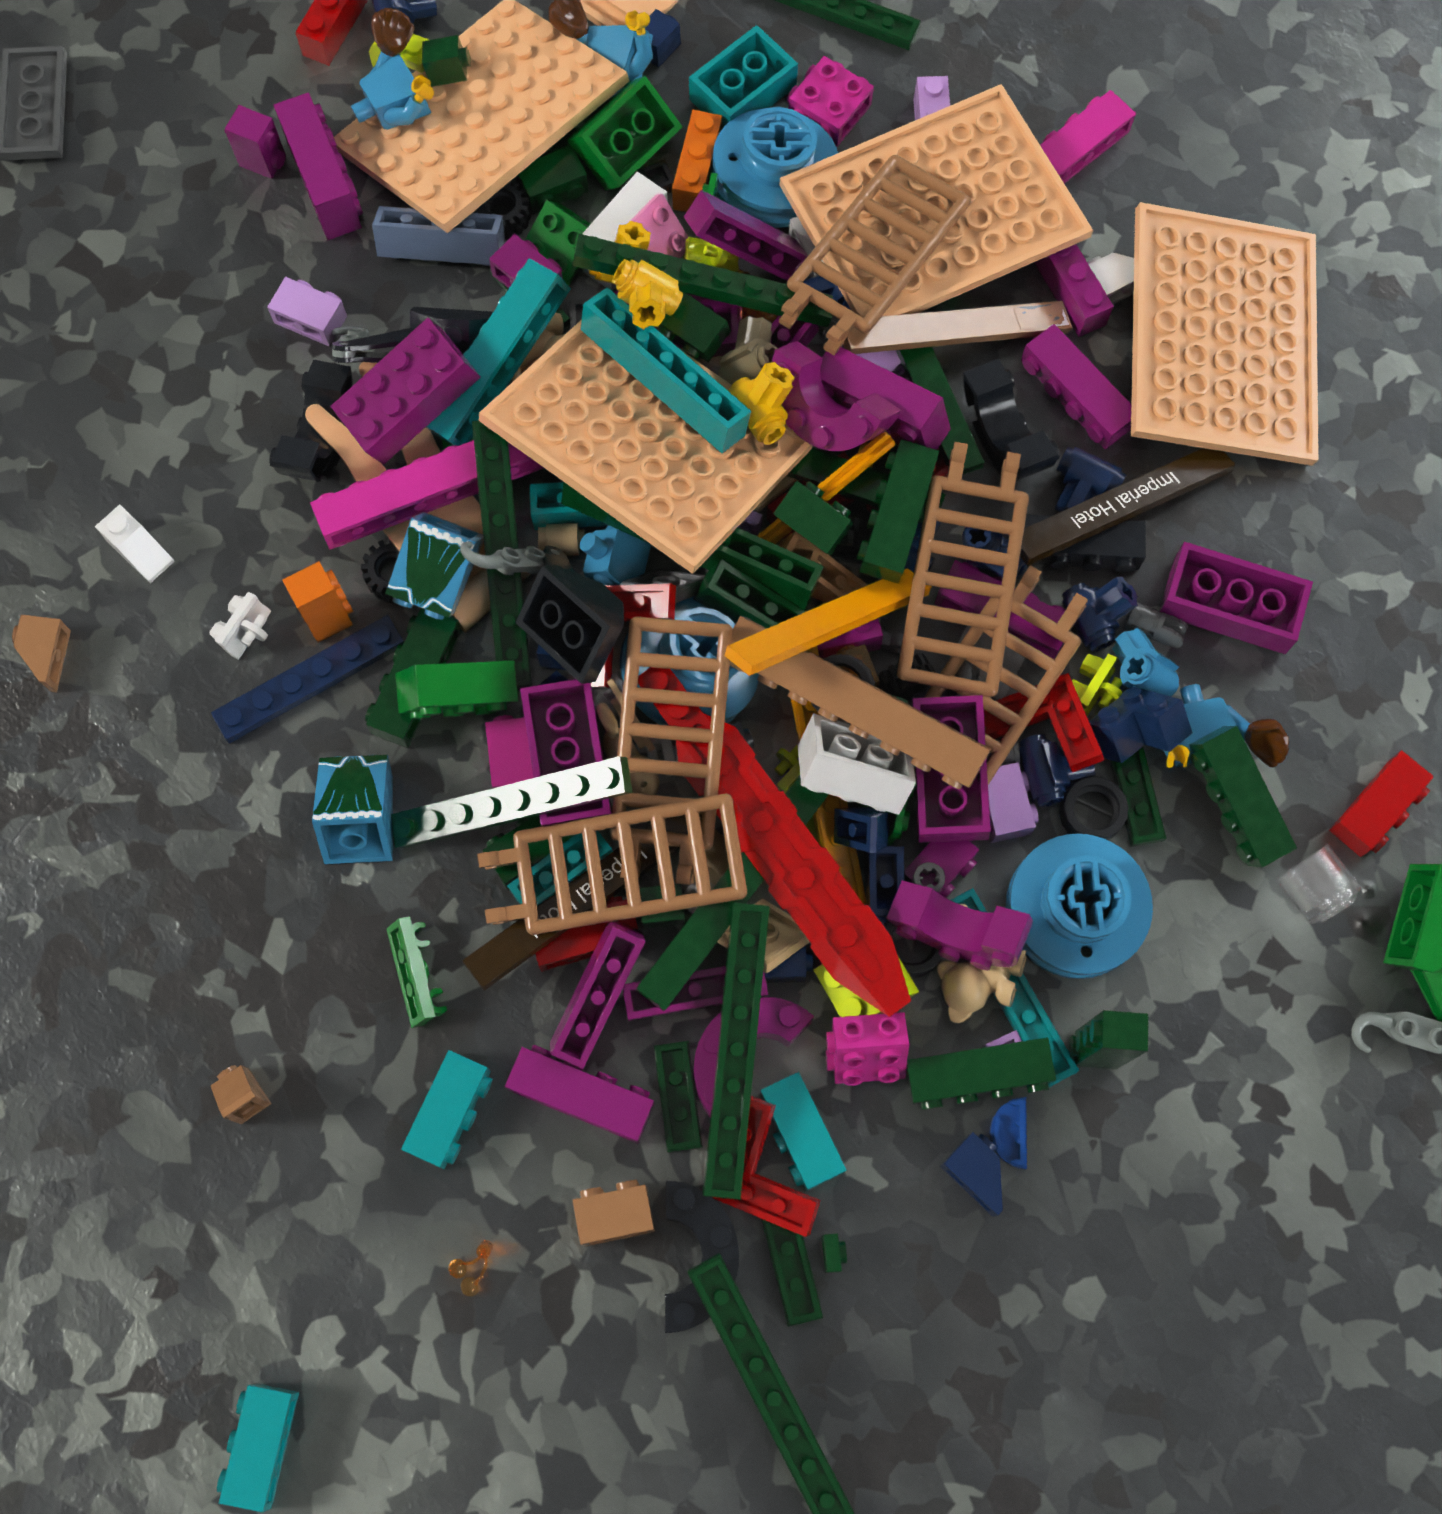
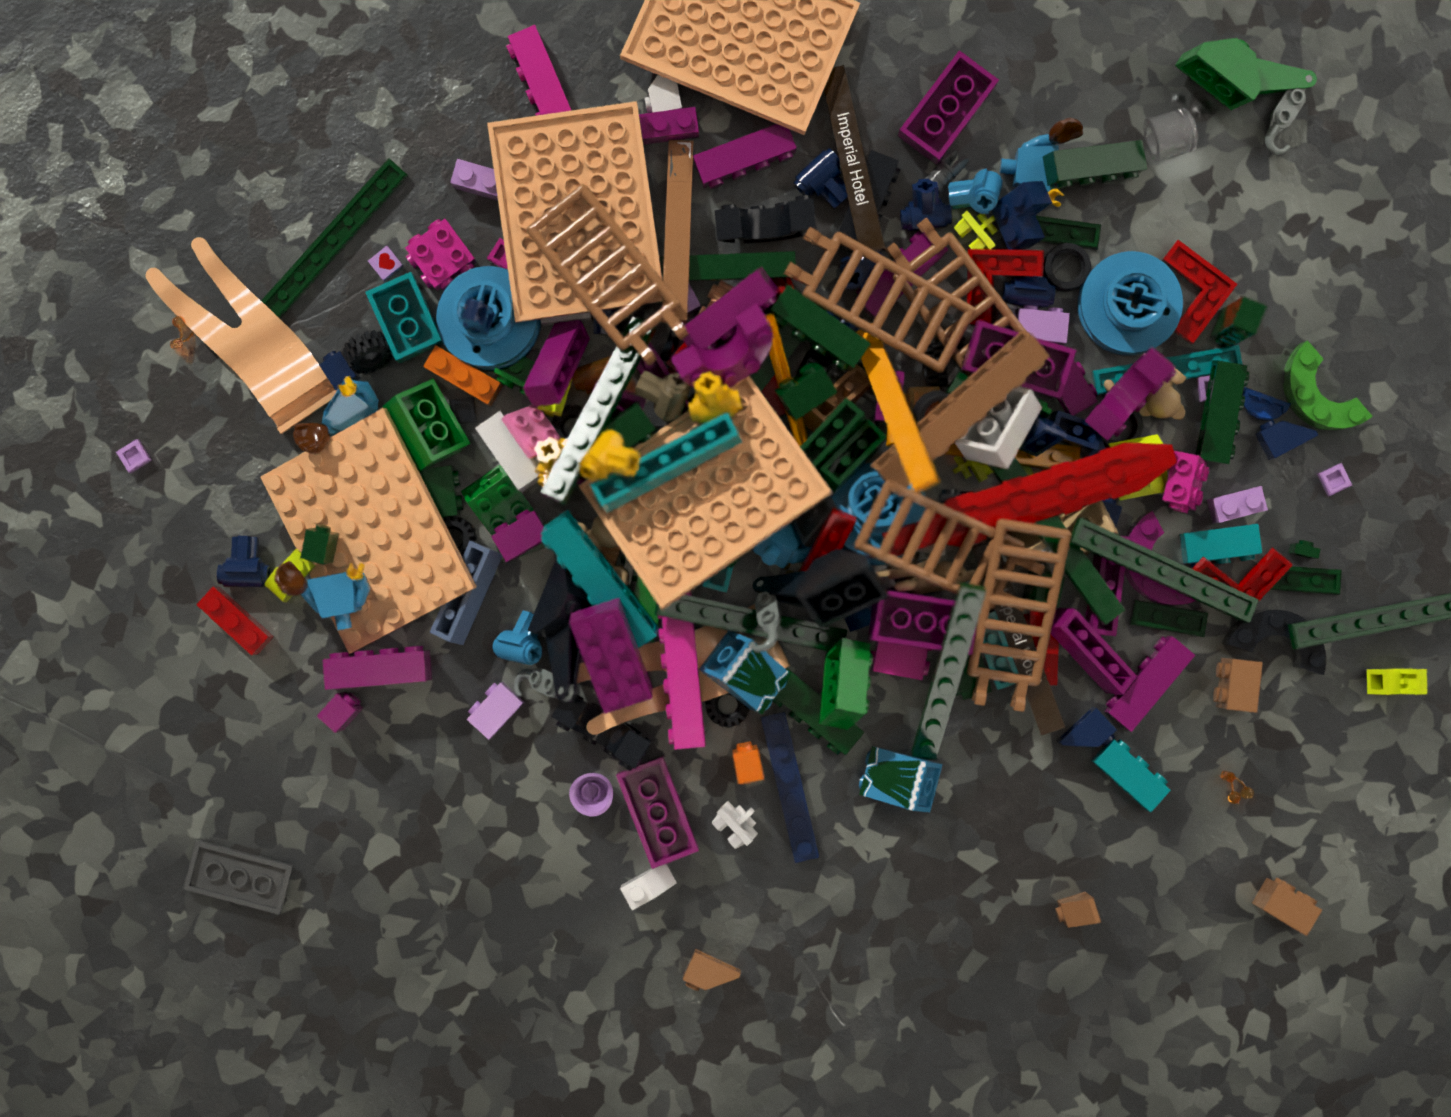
camera: 75 degrees left, 15 degrees up
teal brick [217,1384,299,1513] -> none
green plate [386,916,448,1028] -> none
tan brick [538,523,585,556] -> none
dark grey bush [912,862,945,892] -> none
red brick [1328,750,1434,857] -> none
none -> black tyre [343,330,392,374]
none -> lavender tile [368,246,403,281]
none -> dark blue leg [460,299,495,335]
none -> dark azure piece [493,610,542,665]
none -> lavender helmet [569,773,613,816]
none -> magenta brick [616,755,699,869]
none -> dark blue slope [1056,707,1117,747]
none -> red plate [1161,240,1237,344]
none -> lavender brick [1207,486,1268,524]
none -> medium nougat brick [1252,877,1322,936]
none -> bright green brick [1283,340,1373,430]
none -> lavender tile [1317,463,1352,496]
none -> neon yellow brick [1367,668,1427,695]

